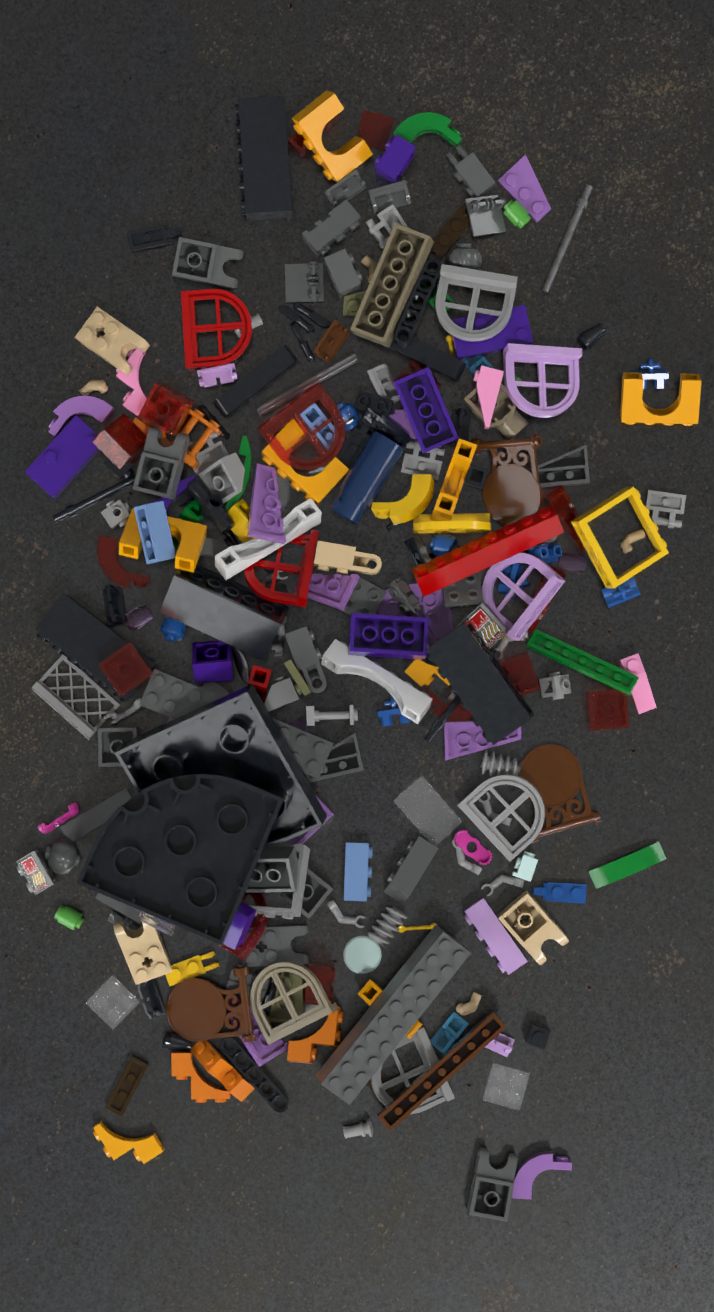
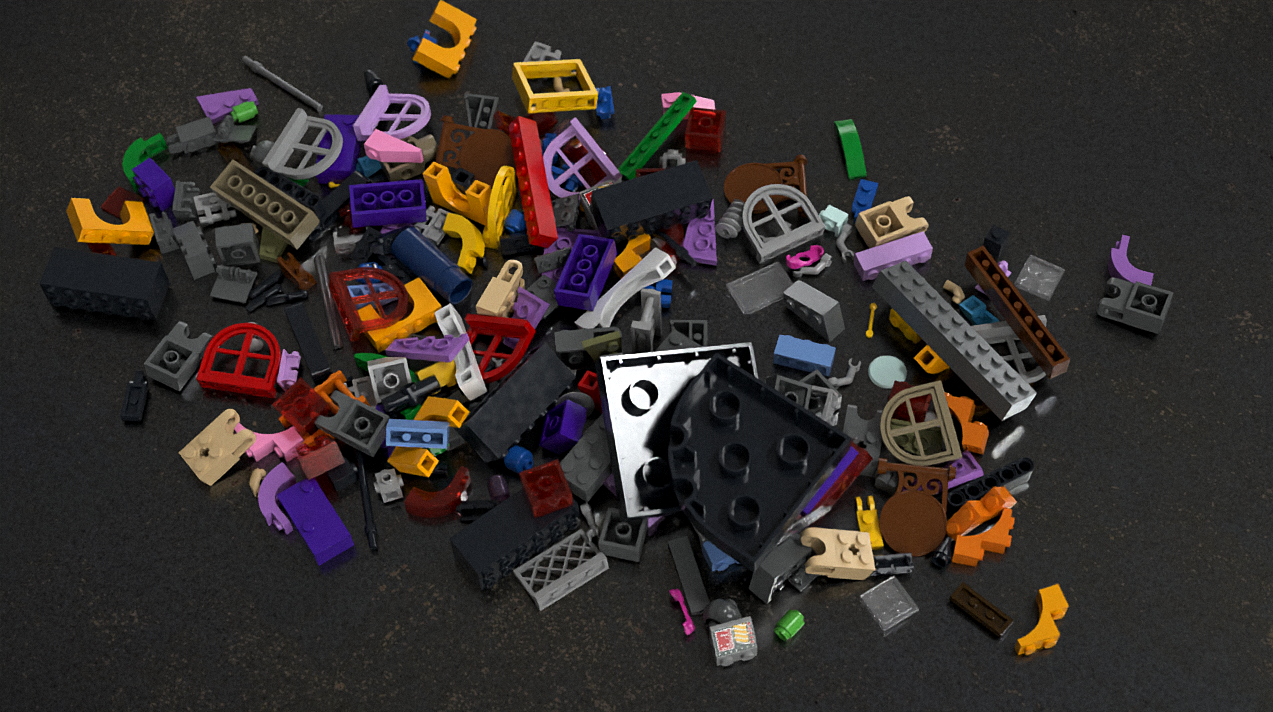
camera: 70 degrees left, 30 degrees down
light grey pin [343,1118,373,1139] -> none
light grey piece [367,906,408,948] -> none

